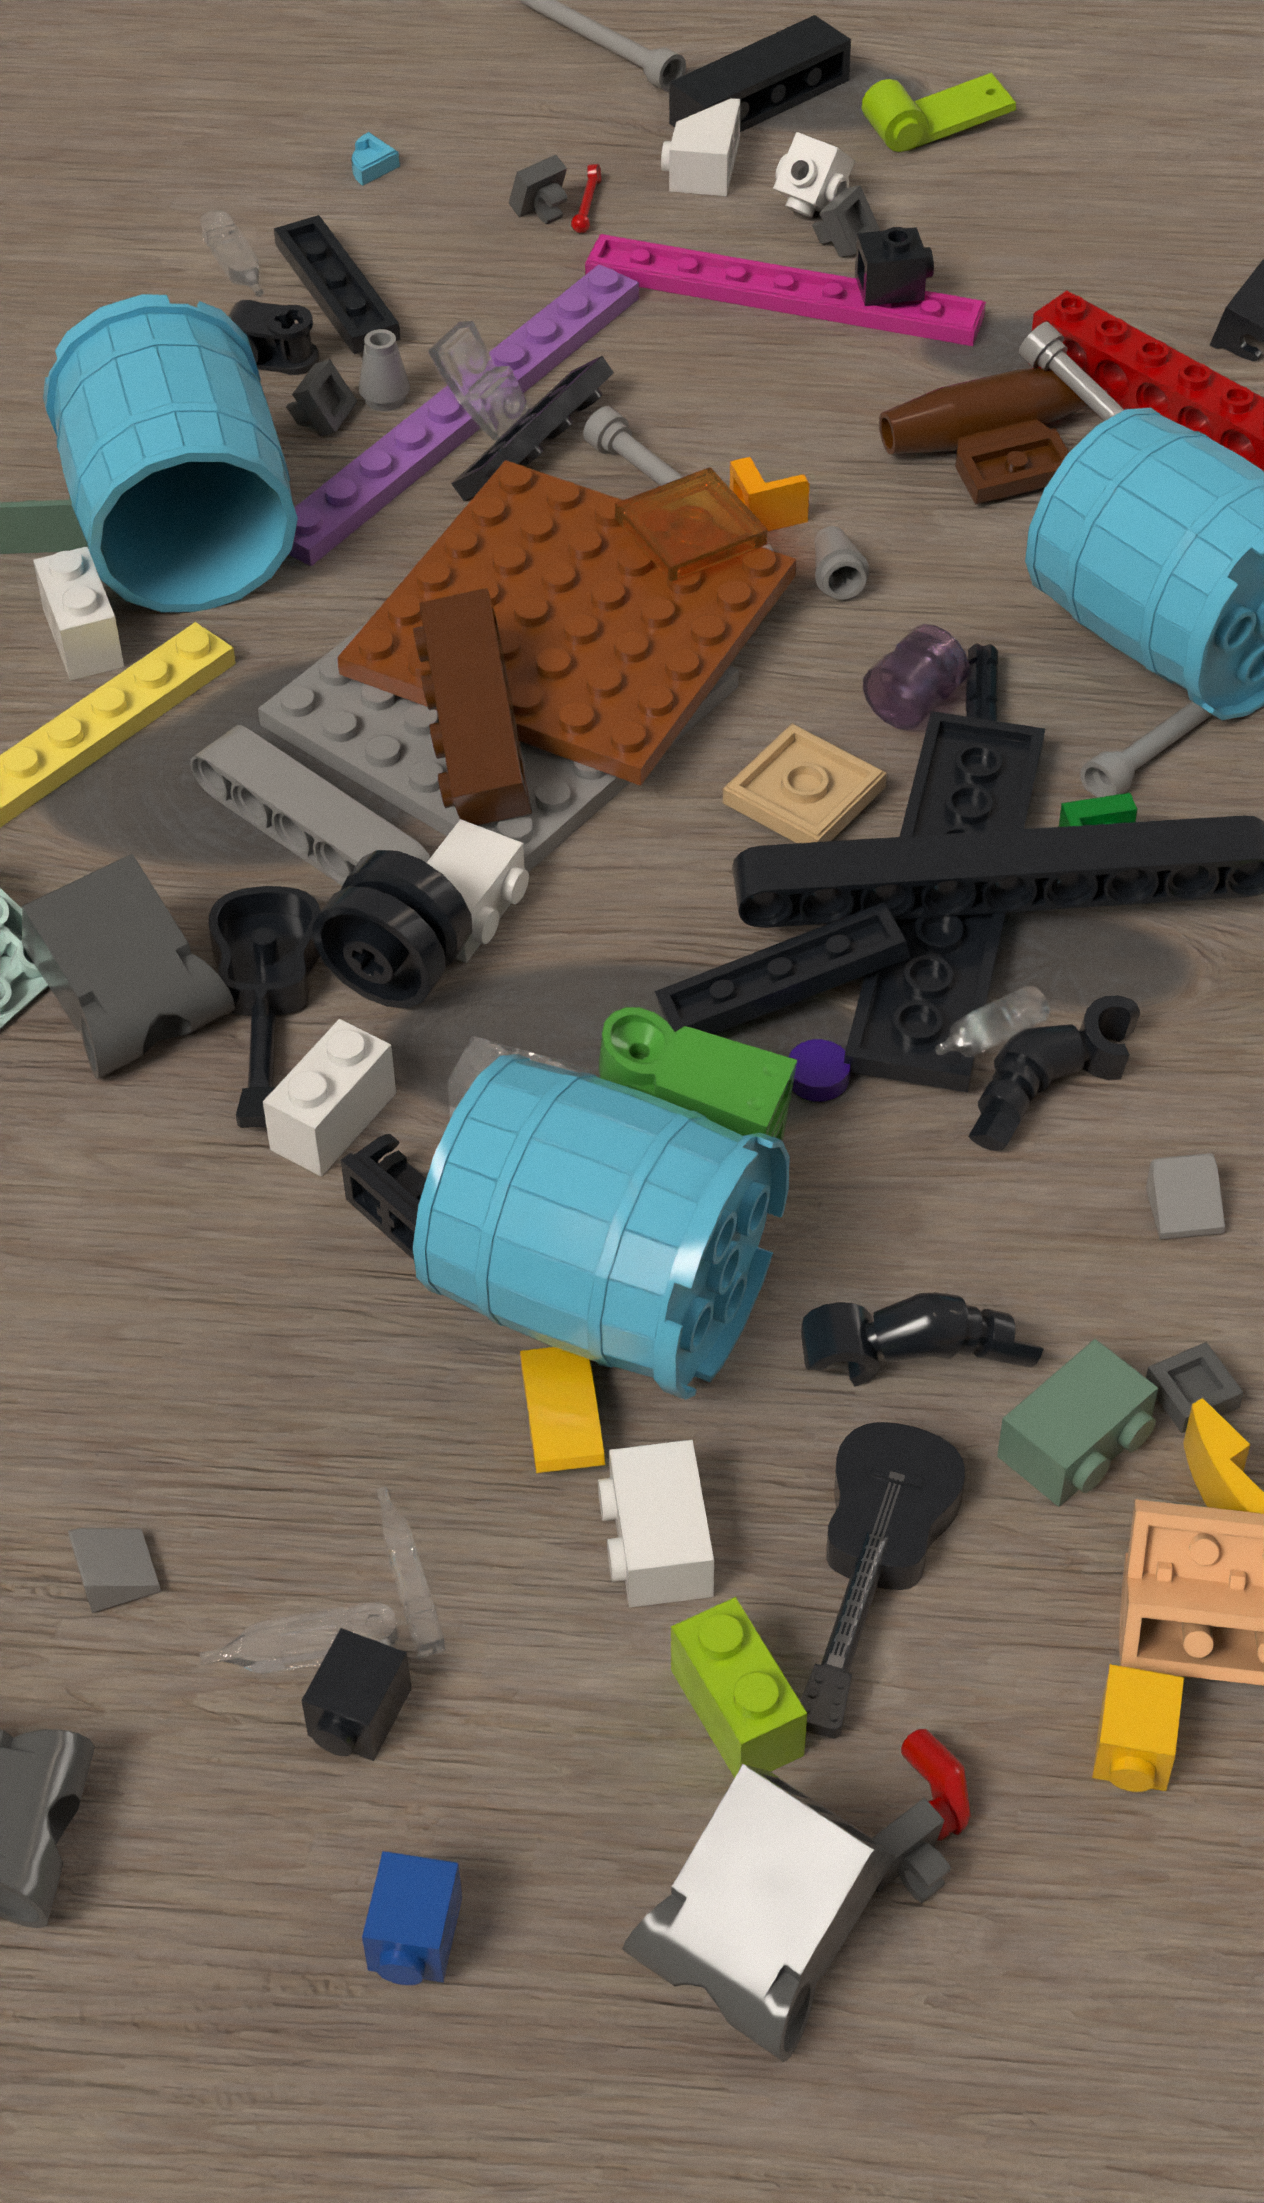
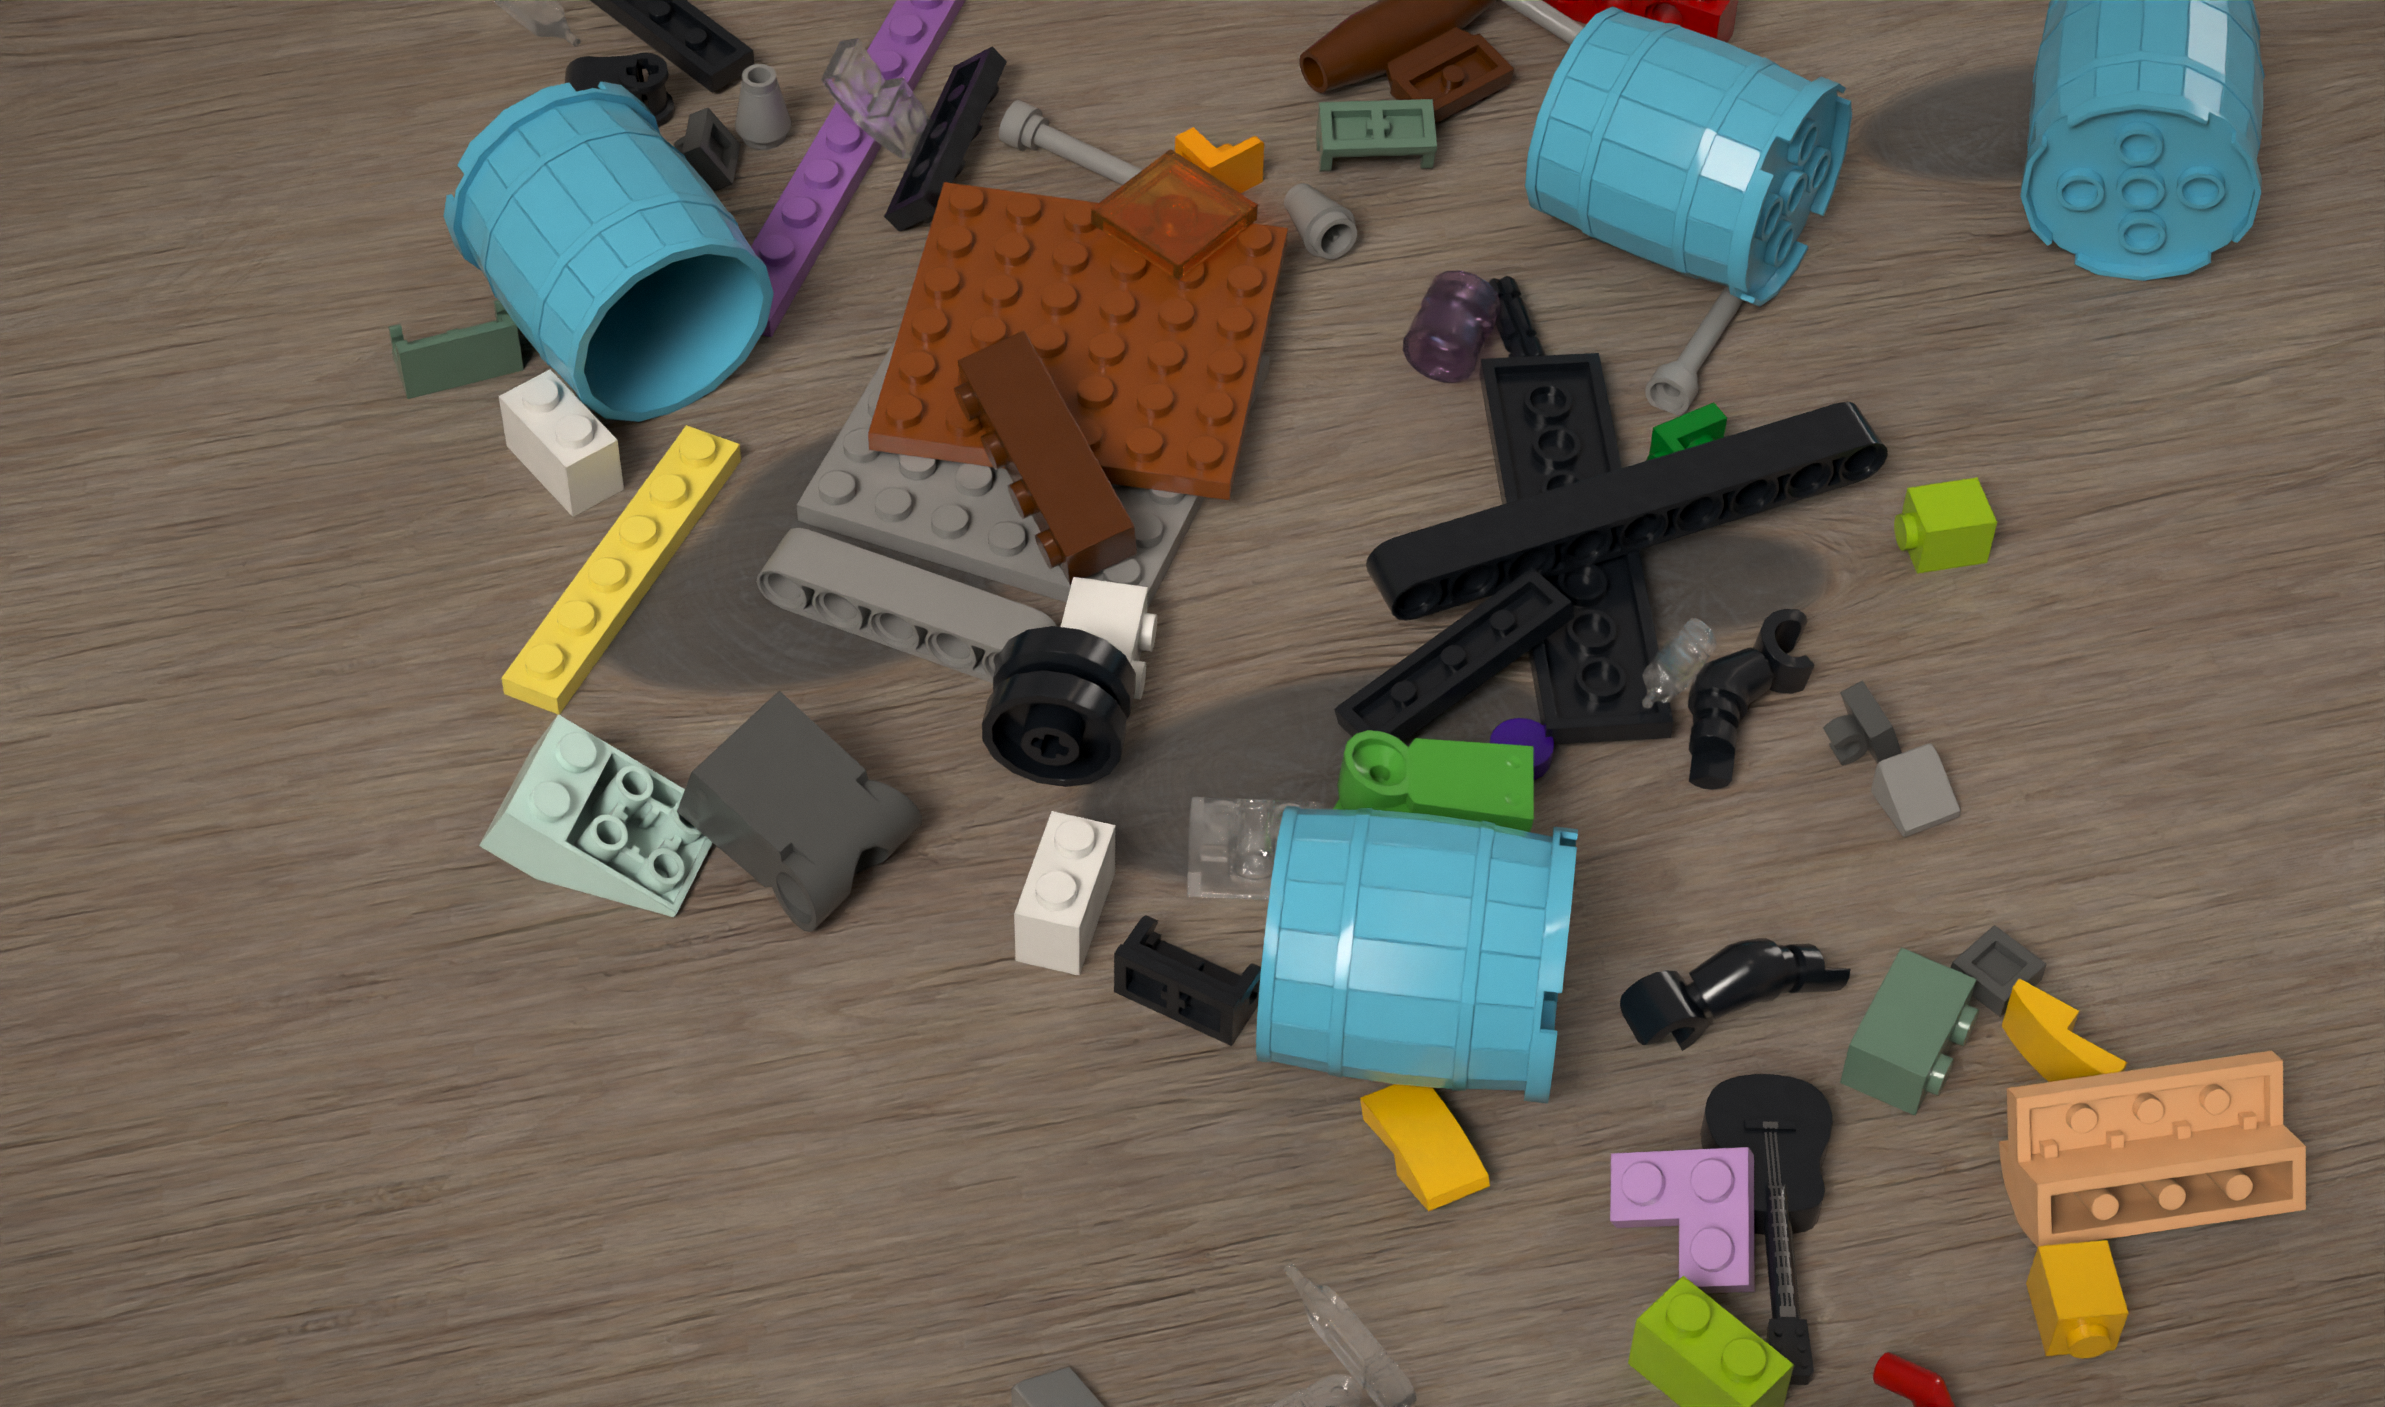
camera: 20 degrees left, 0 degrees up
black piece [208,886,321,1128] -> none
white brick [598,1440,714,1608] -> none
tan plate [723,723,887,843] -> none
none -> sand green hinge [1316,99,1437,172]
none -> lavender plate [1610,1147,1755,1293]
none -> dark grey tile [1823,680,1902,766]

